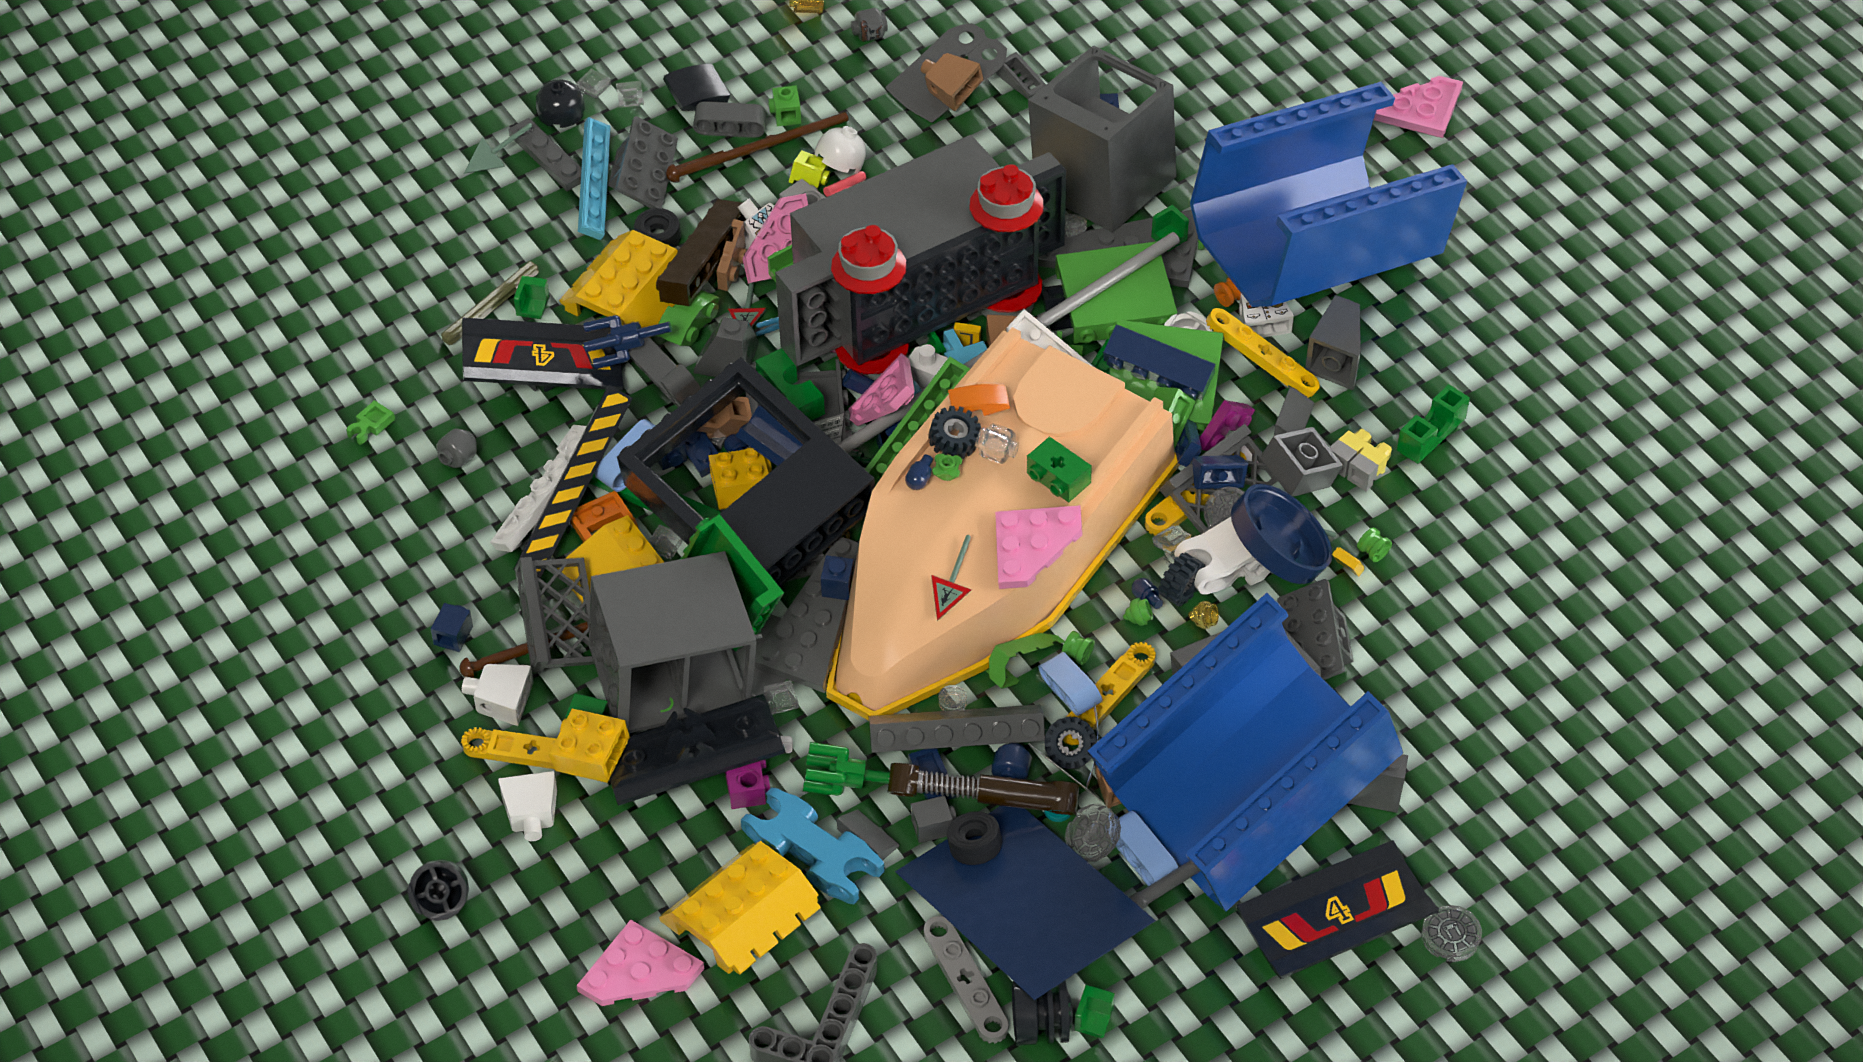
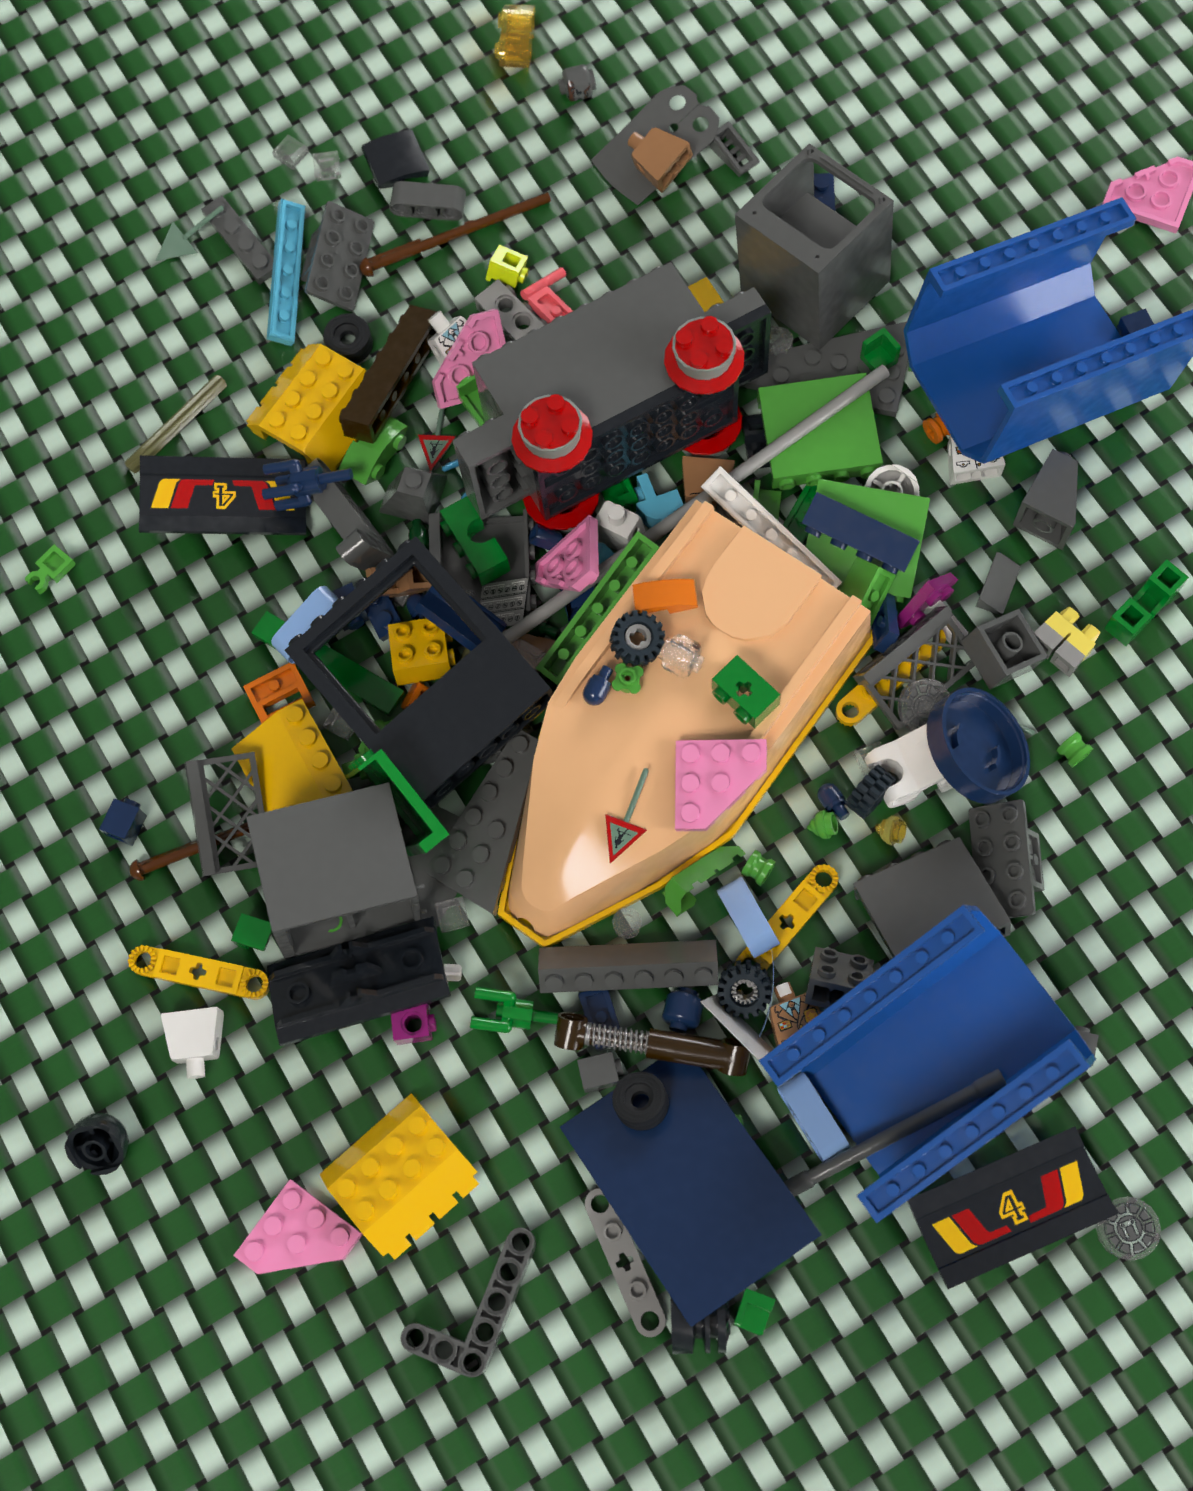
camera: 10 degrees right, 20 degrees up
dark grey head [437,428,477,468] -> none
white torso [462,664,534,726] -> none
white wing [490,425,587,552] -> none
tile [513,385,633,578] -> none
green panel [514,276,550,319] -> none
black cylinder [536,79,585,128] -> none
yellow brick [549,708,630,783] -> none
medium nougat wing [717,219,748,291] -> none
dark azure piece [741,788,884,904] -> none
bright green brick [768,85,801,127] -> none
white cylinder [815,126,866,173] -> none
dark blue brick [821,555,854,600] -> none
dark grey slope [837,810,899,861] -> none
yellow tile [954,322,981,347] -> none
clear tile [1065,804,1121,862] -> none
clear tile [1152,526,1191,554] -> none
dark blue slope [1192,455,1248,489] -> none
yellow piece [1206,308,1320,398] -> none
yellow tile [1332,547,1365,577] -> none

